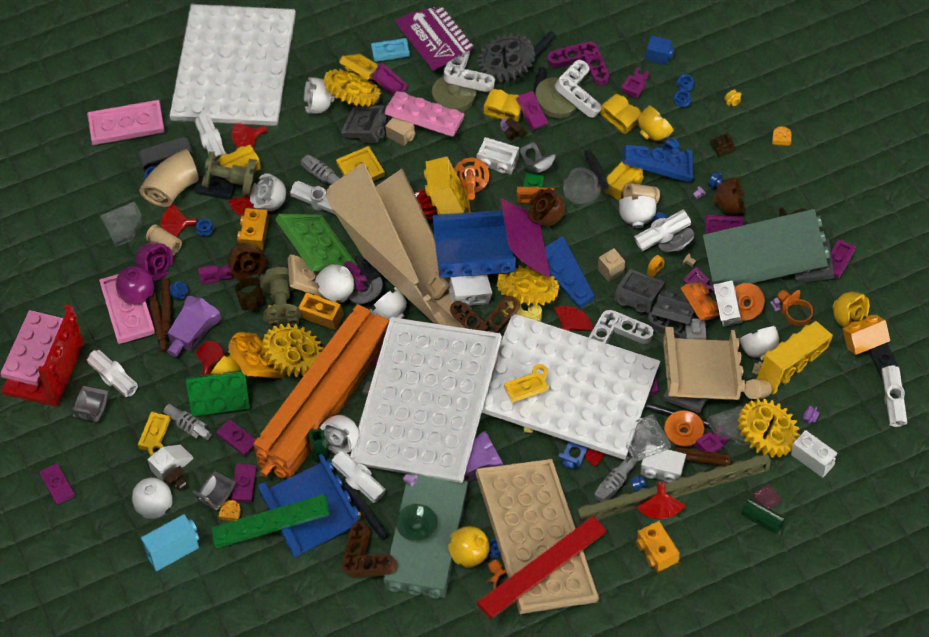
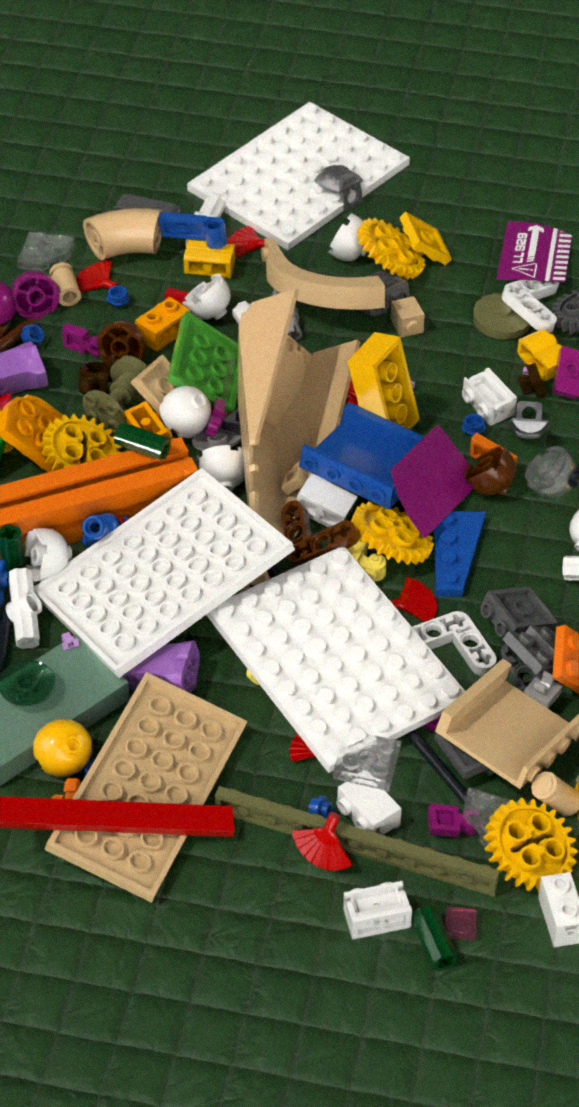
camera: 35 degrees right, 10 degrees down
bright pink plate [88,100,165,145] -> none
black plate [195,175,236,200] -> none
olive piece [202,151,257,196] -> none
yellow plate [336,146,385,181] -> none
medium azure plate [371,38,409,62] -> none
magenta plate [371,63,408,96] -> none
bright pink plate [385,91,464,137] -> none
orange dish [454,158,489,200] -> none
yellow hinge [504,364,548,403] -> none
green plate [523,173,544,188] -> none
blue bracket [558,441,588,469] -> none
light grey hinge [594,457,636,502] -> none
tan brick [598,249,625,282] -> none
light orange brick [636,521,679,573] -> none
light orange tile [647,255,665,277] -> none
orange dish [664,411,704,446] -> none
reddish brown axle [674,447,731,466] -> none
none -> blue animal [81,513,128,548]
none -> dark green axle [114,422,171,460]
none -> blue plate [159,212,227,249]
none -> tan arch [261,238,385,310]
none -> flat silver piece [314,165,363,211]
none -> white hinge [343,881,412,939]
none -> blue plate [461,414,486,437]

